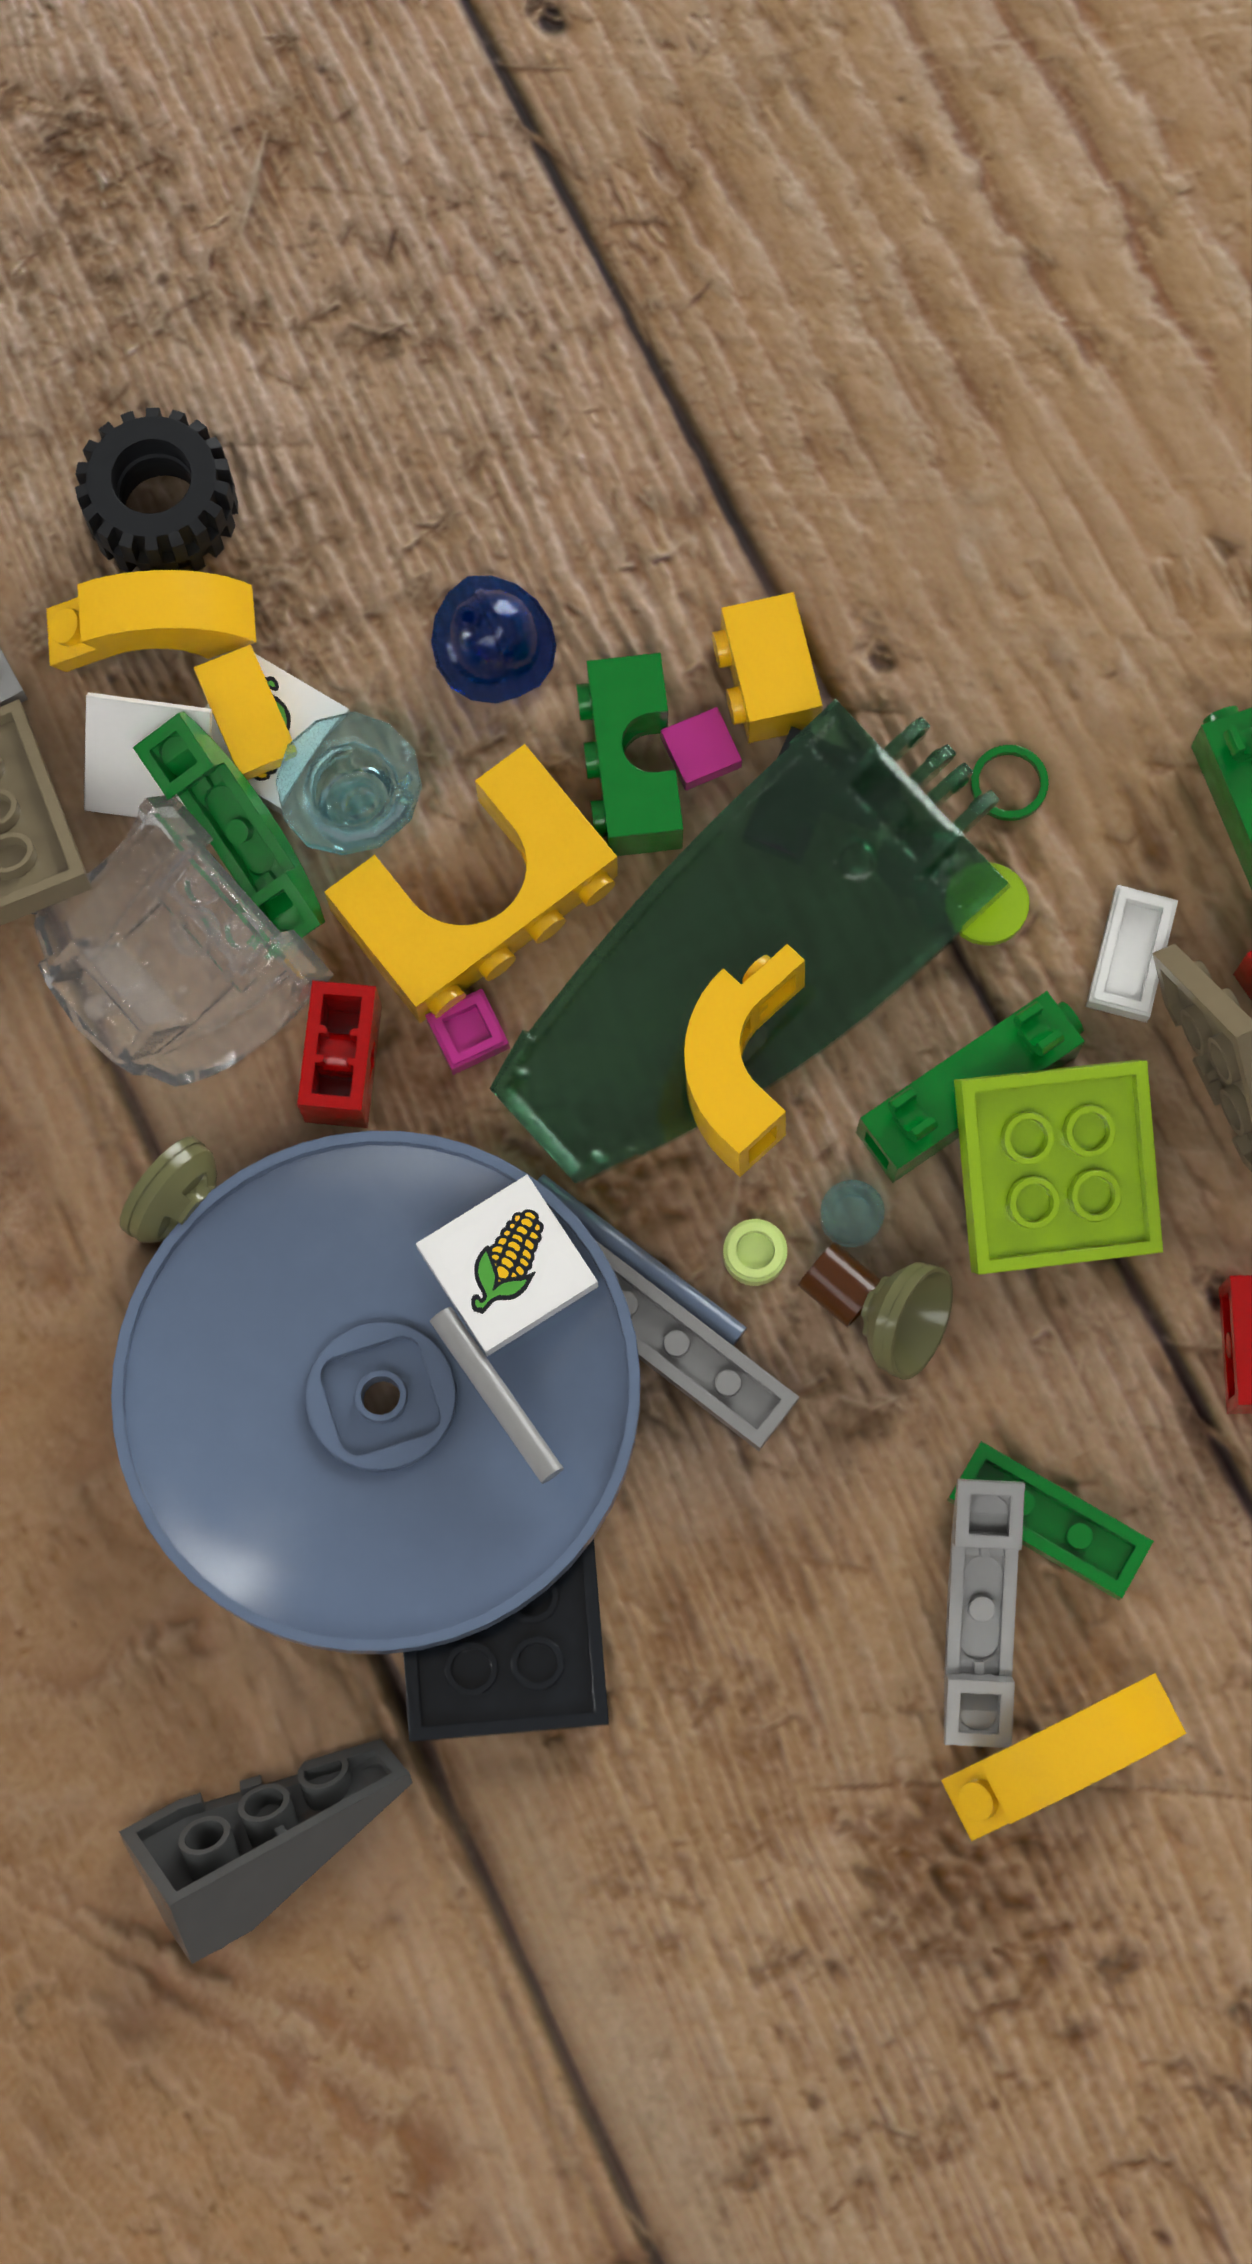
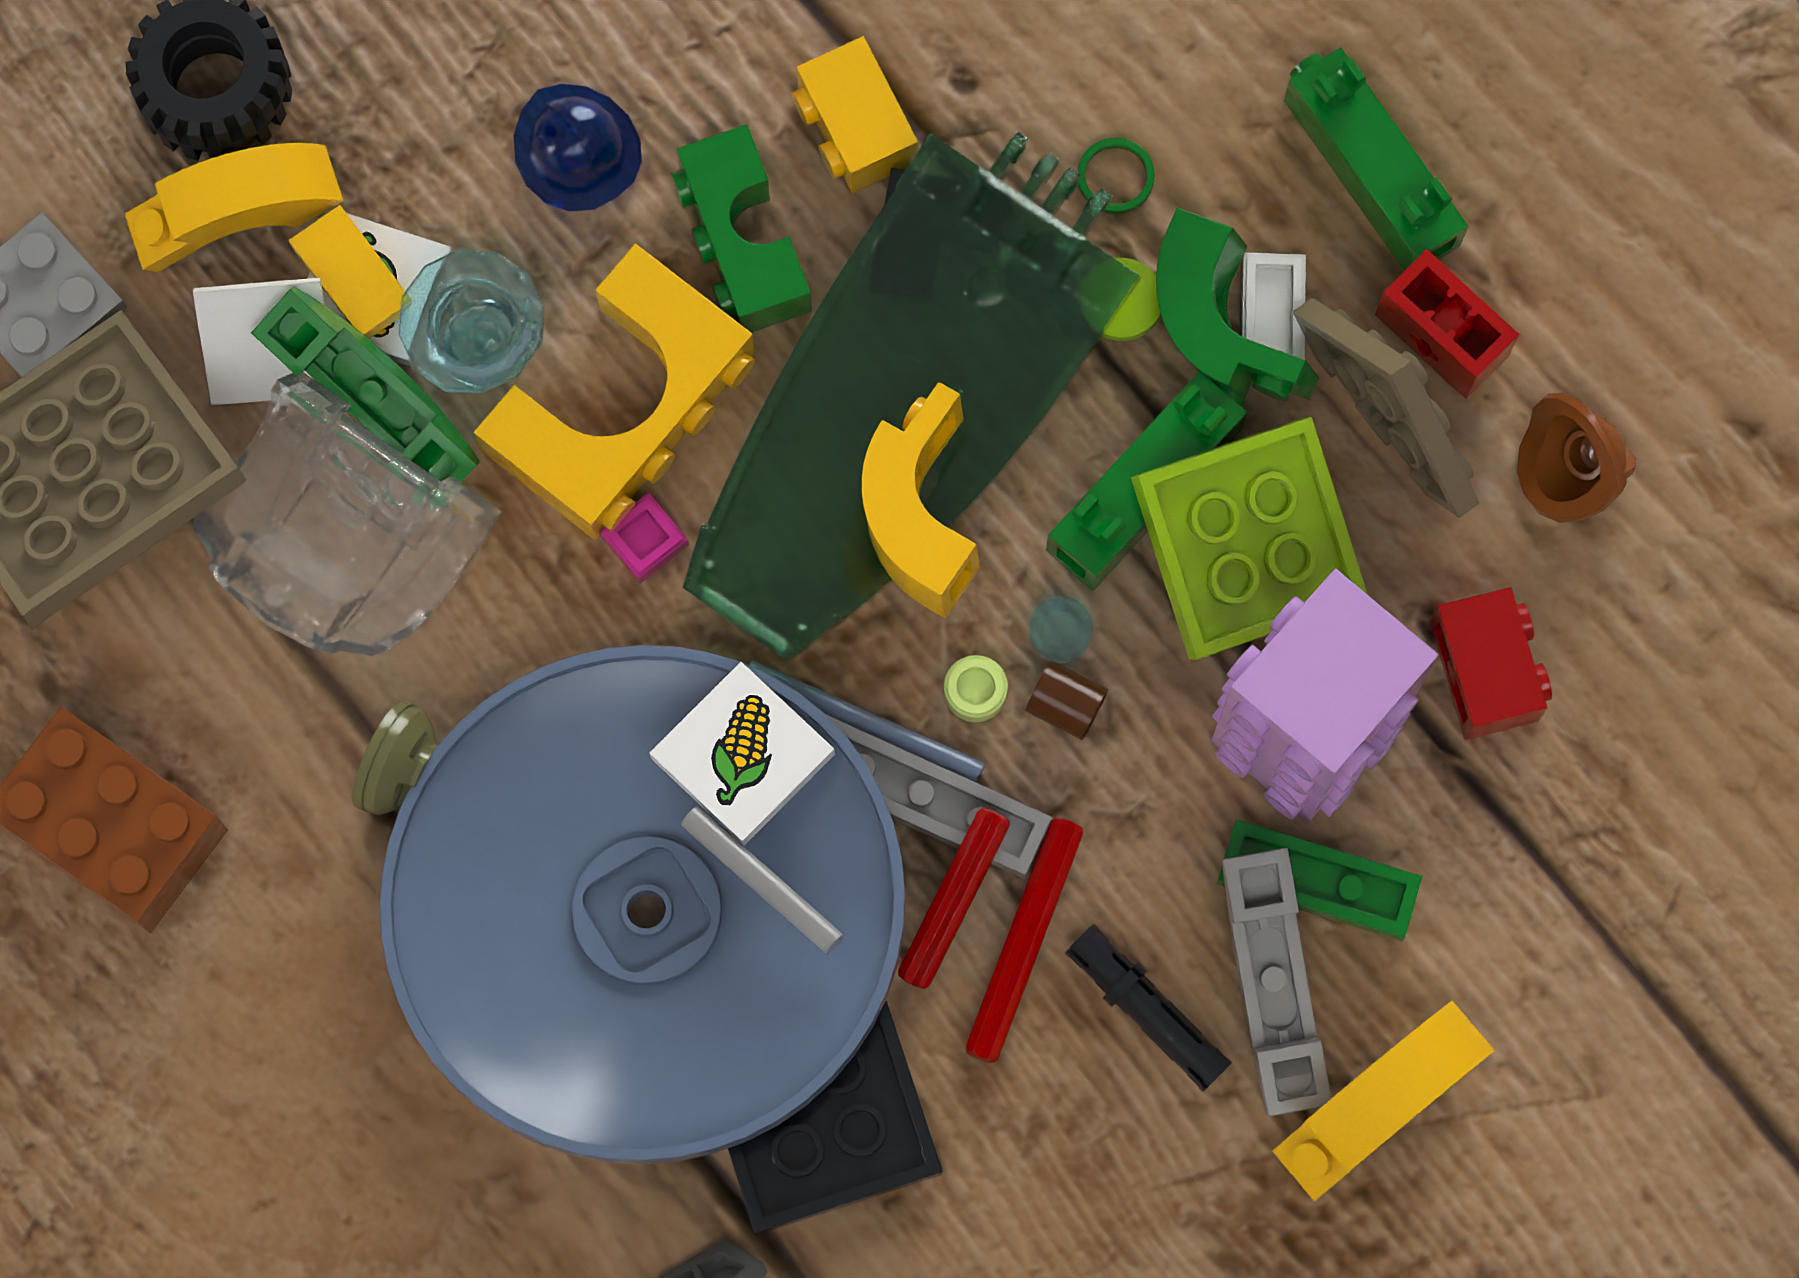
camera: 15 degrees left, 0 degrees up
red brick [297,980,382,1128] -> none
dark pink tile [661,707,742,791] -> none
olive piece [861,1262,953,1380] -> none
none -> red axle [898,808,1010,989]
none -> red axle [965,818,1083,1063]
none -> black pin [1065,924,1233,1092]
none -> green arch [1156,208,1320,401]
none -> lavender brick [1211,568,1439,824]

